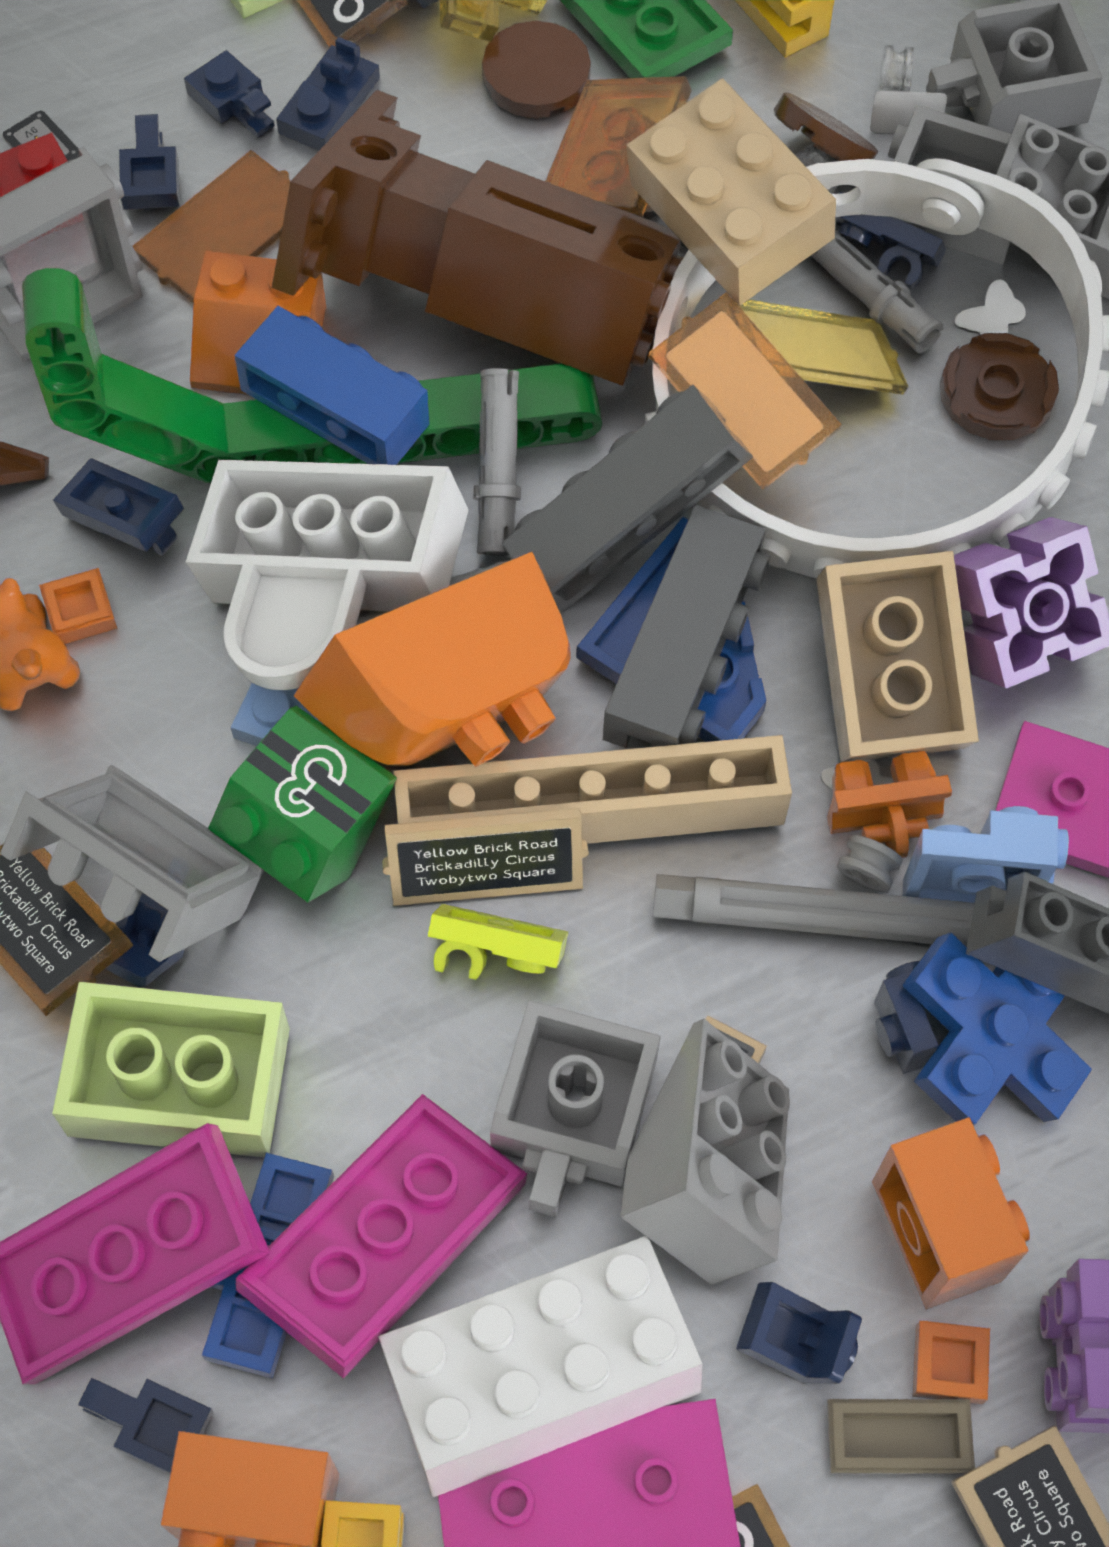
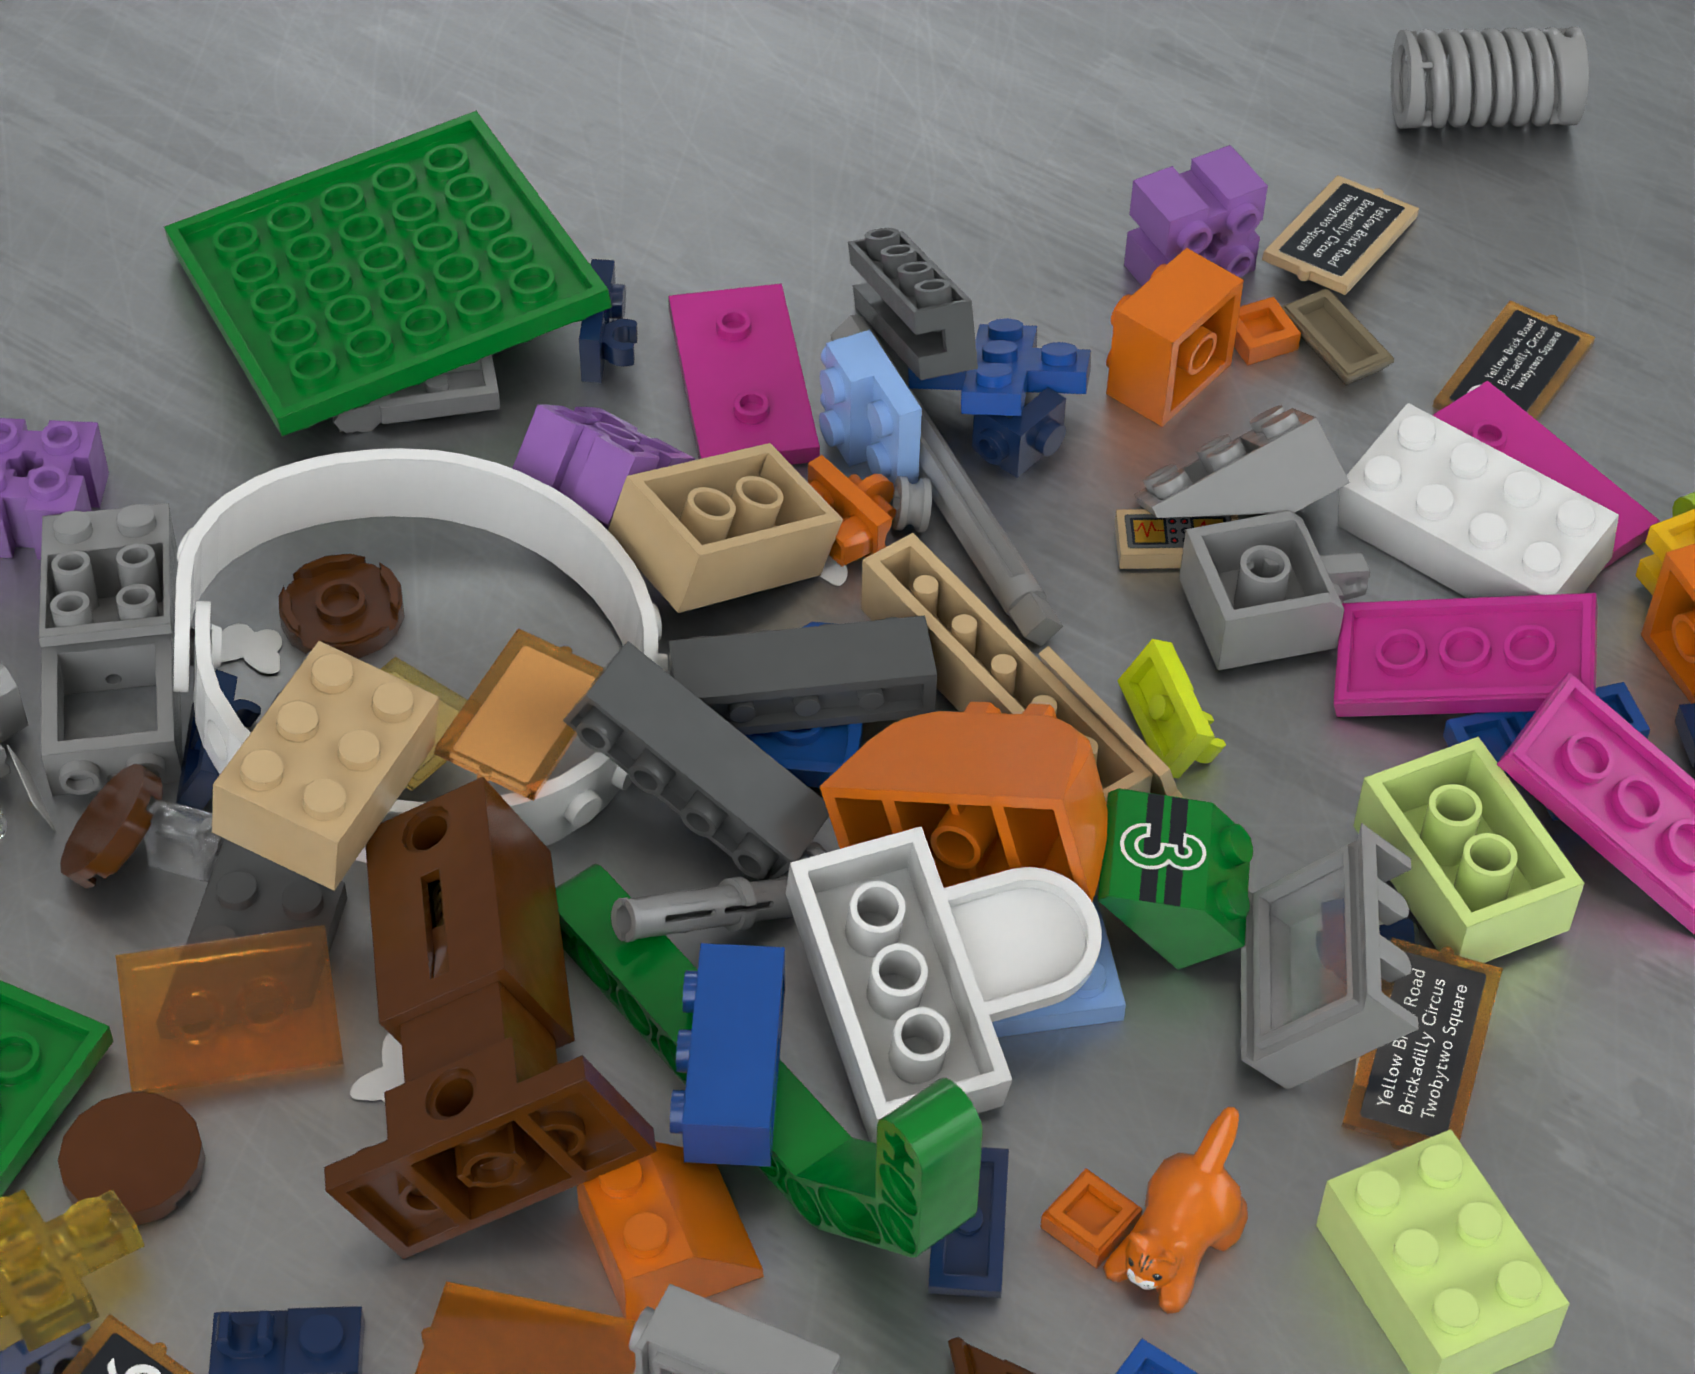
camera: 120 degrees left, 15 degrees down
dark blue bracket [736,1282,862,1384] -> none

